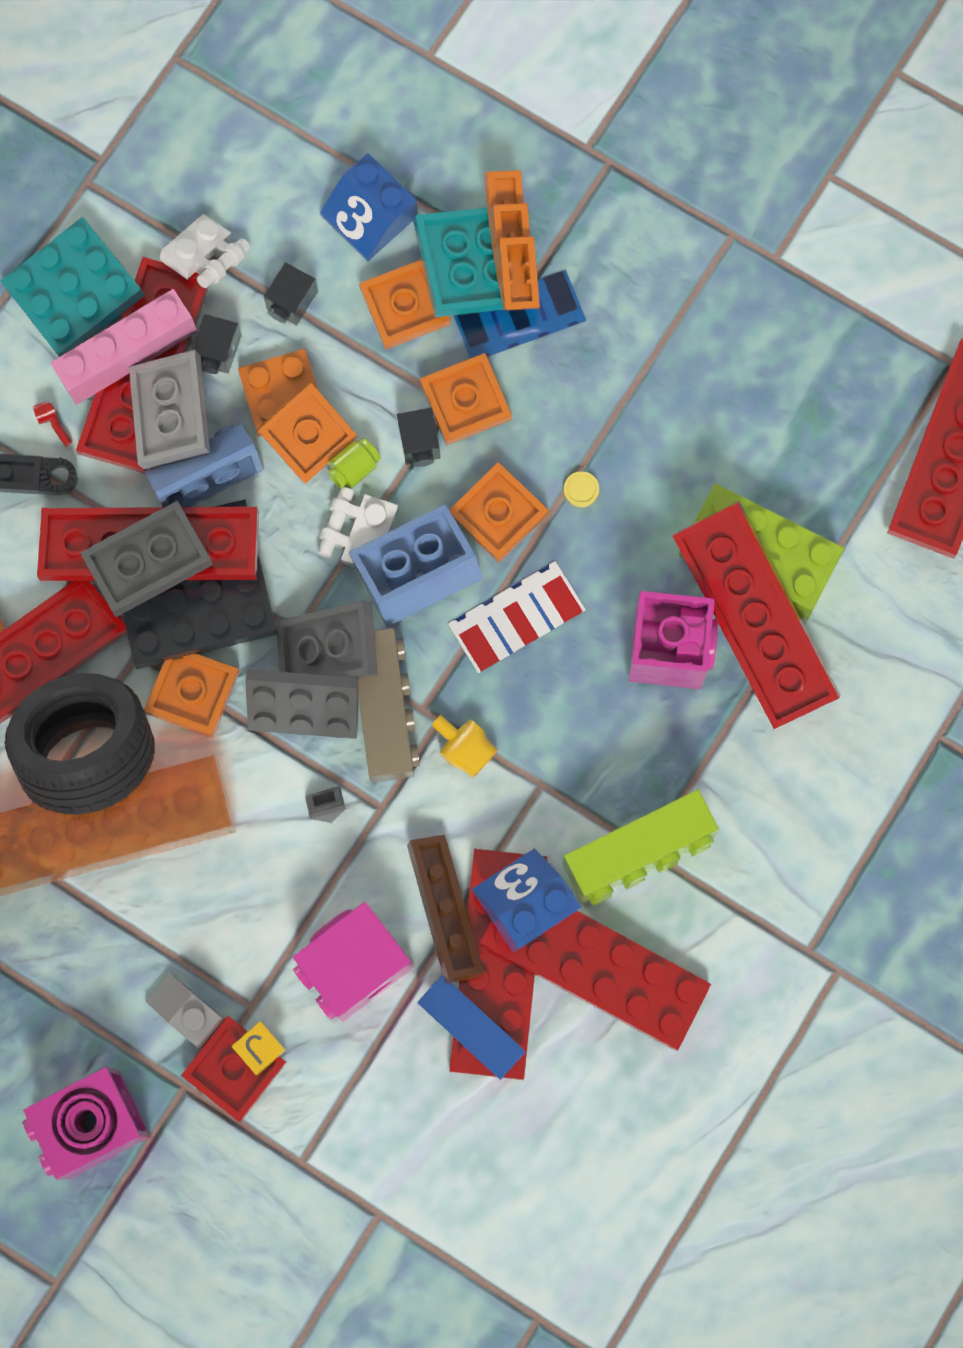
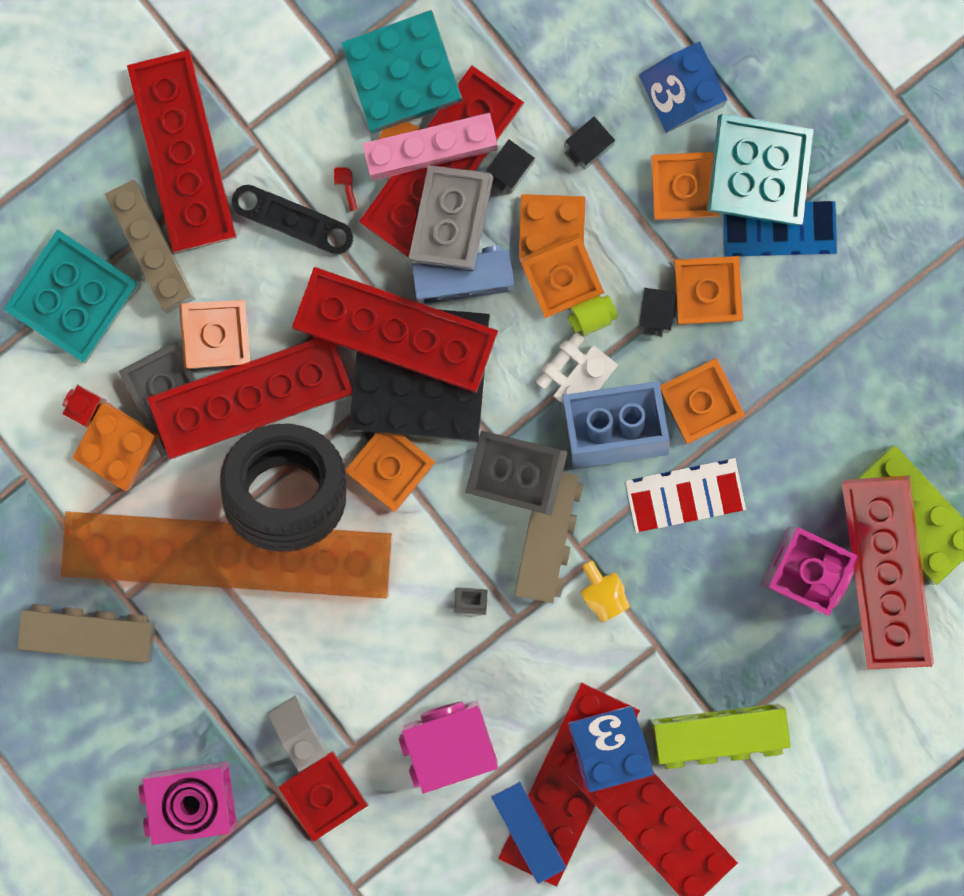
camera: 20 degrees right, 10 degrees up
dark grey plate [80,501,213,617] -> none
white plate [159,214,250,288] -> none
yellow tile [232,1021,286,1076] -> none
dark grey plate [246,669,358,739] -> none
reddish brown plate [407,835,484,984] -> none
orange slope [484,170,540,310] -> none
light yellow piece [564,471,599,508] -> none

